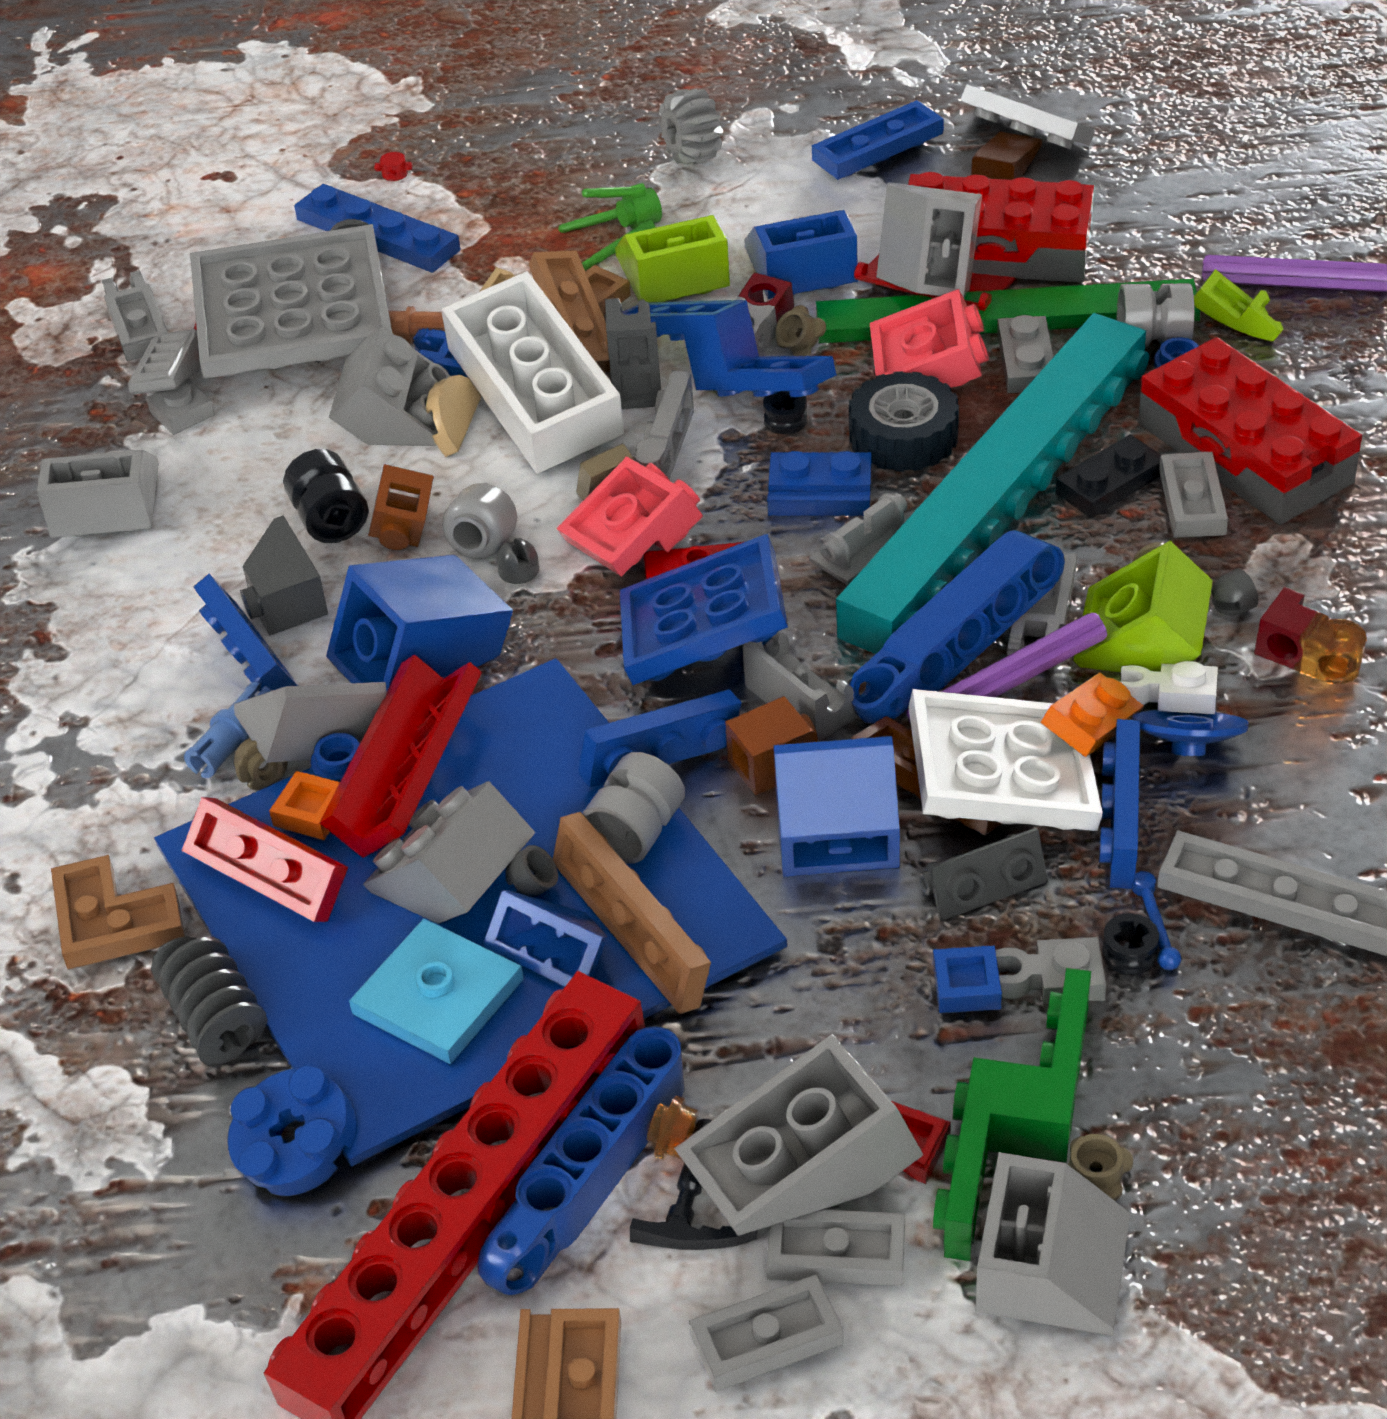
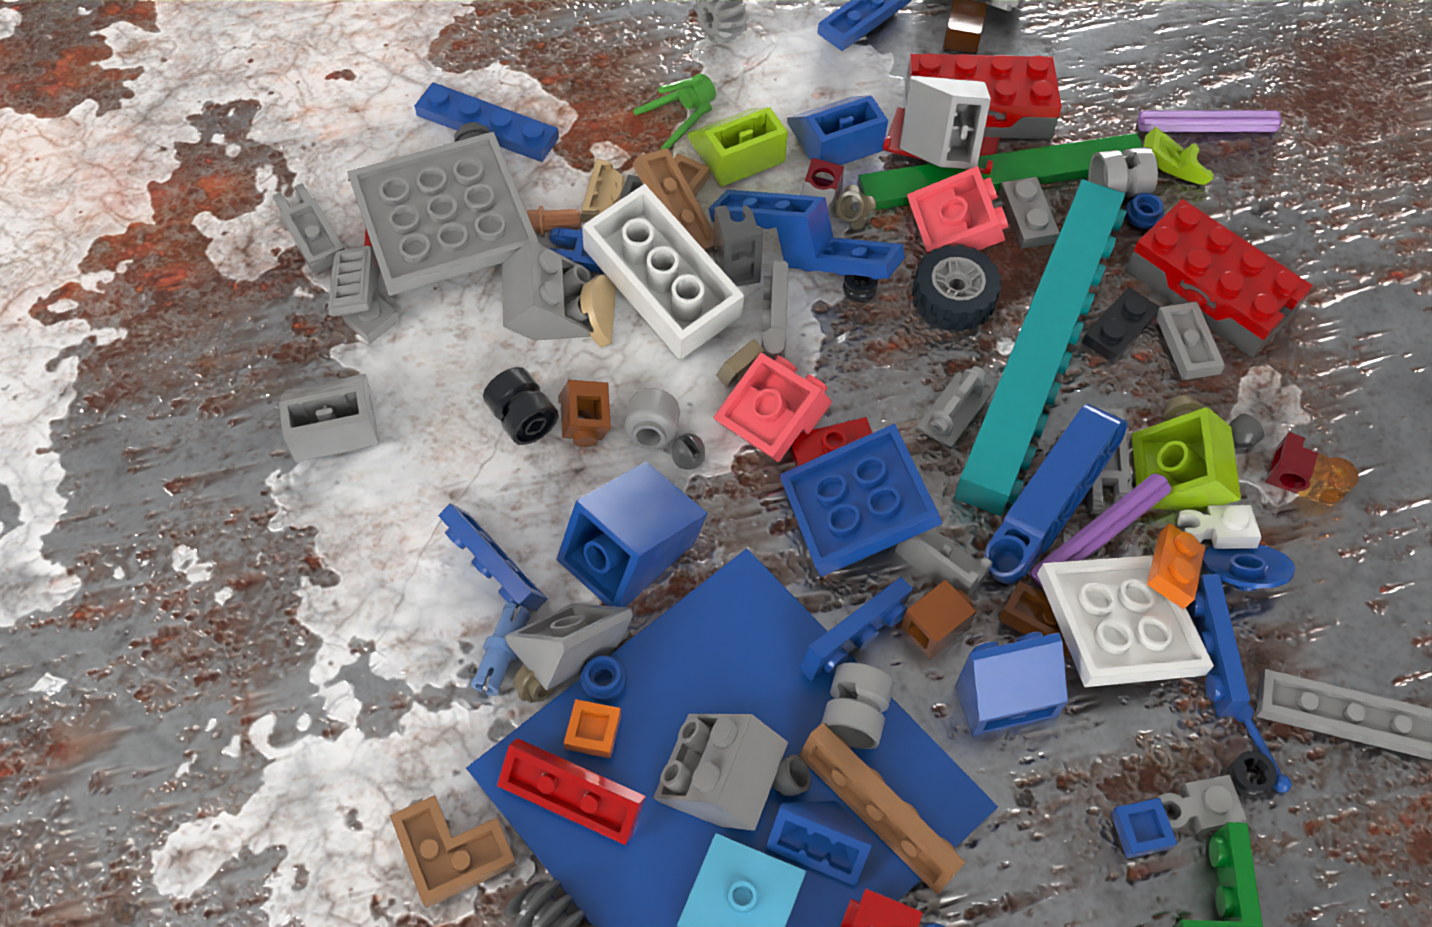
camera: 15 degrees left, 15 degrees up
dark grey slope [240,515,328,636] -> none
red fence [319,654,482,858] -> none
red piece [374,152,413,181] -> none
blue plate [767,451,872,516] -> none
dark grey hinge [919,828,1048,921] -> none

